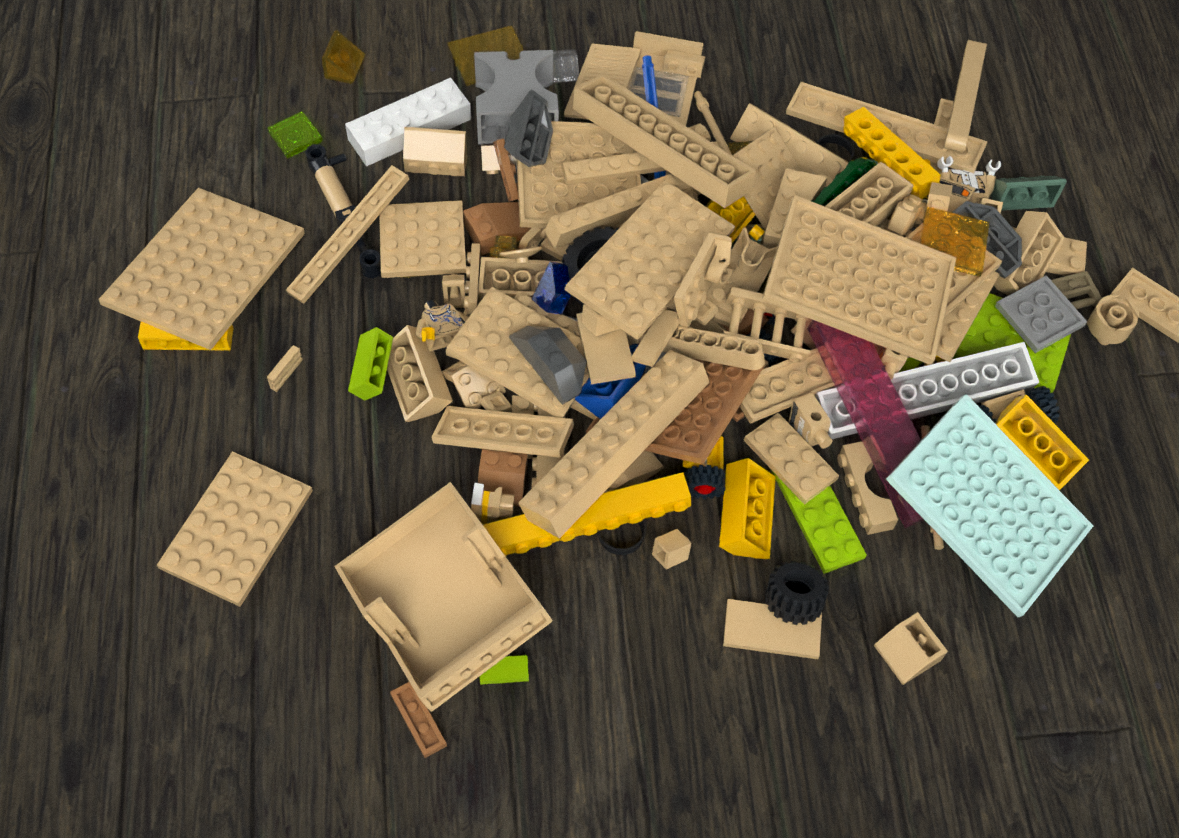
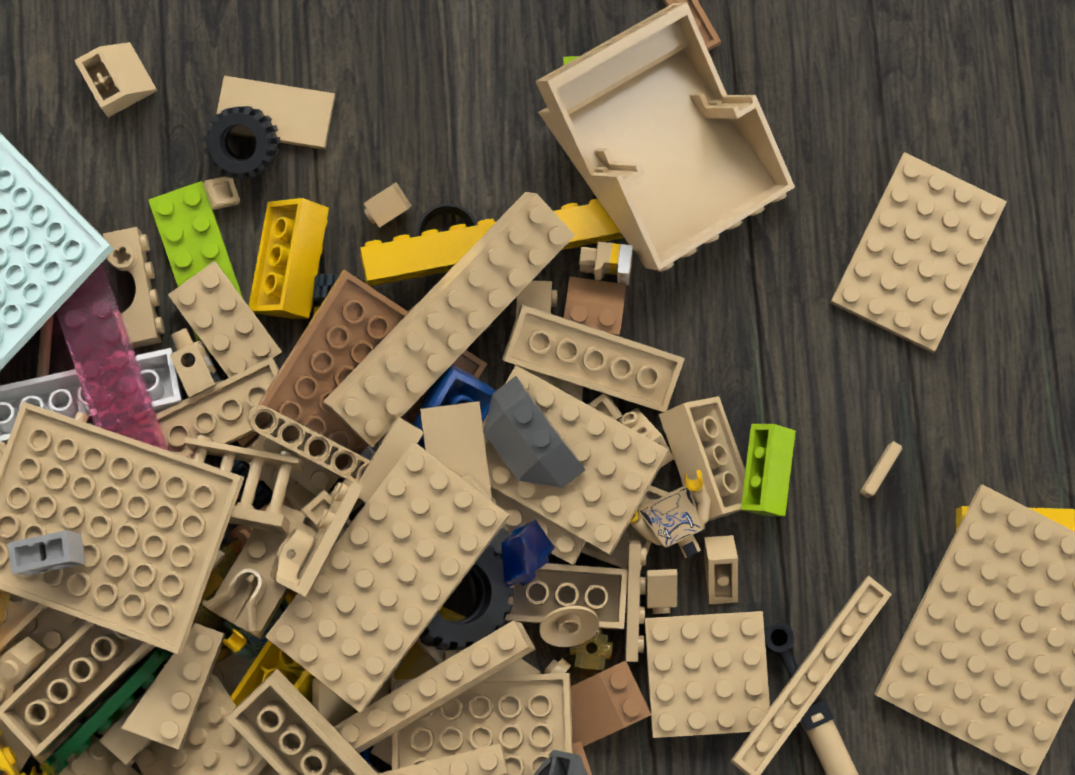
camera: 175 degrees left, 20 degrees up
none -> light grey brick [8,530,85,576]
none -> tan bush [109,243,137,271]
none -> tan tile [203,176,240,210]
none -> tan slope [704,535,738,604]

